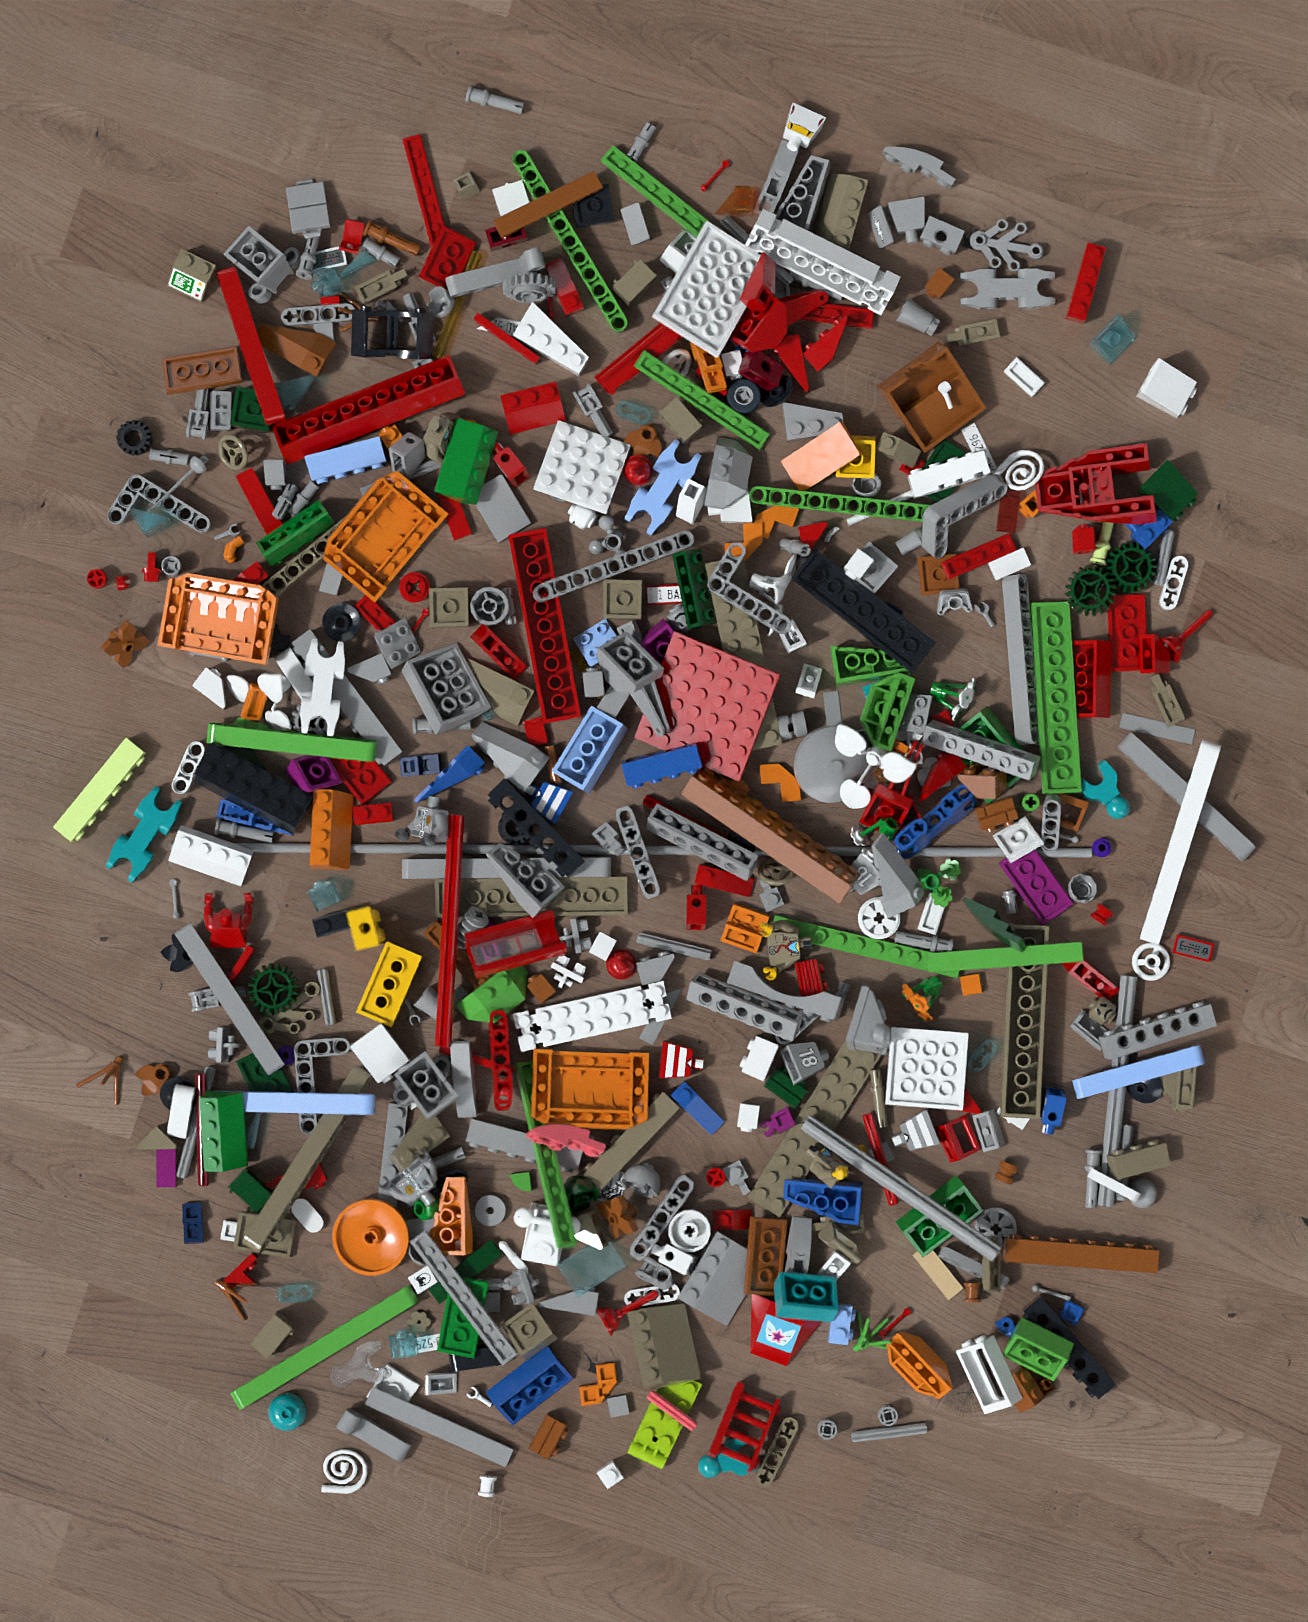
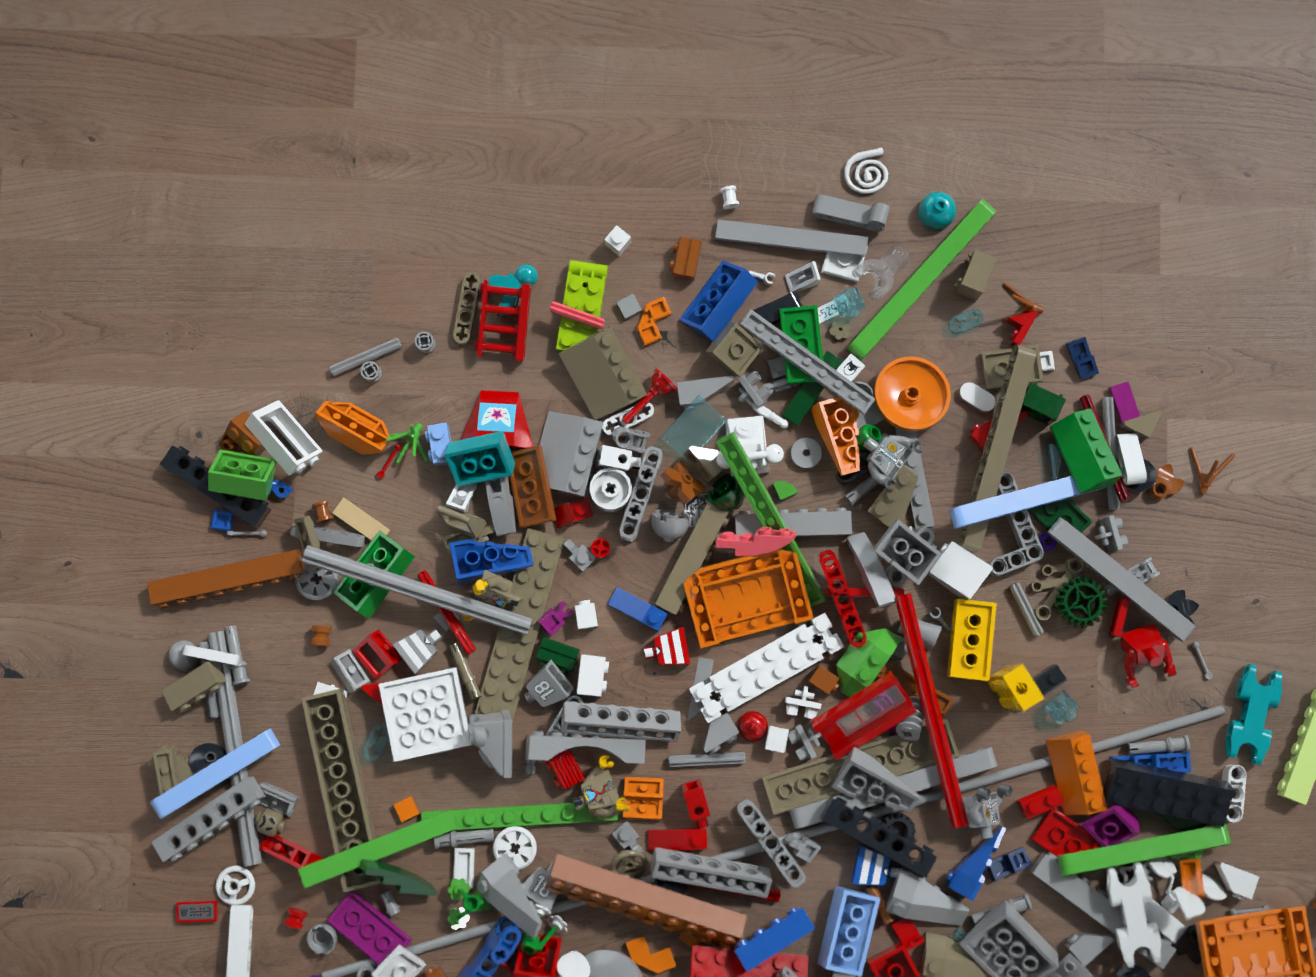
camera: 170 degrees right, 5 degrees down
white slope [168,825,254,886] -> none
plant [902,976,943,1022] -> none
blue torso [1040,1087,1067,1135] -> none

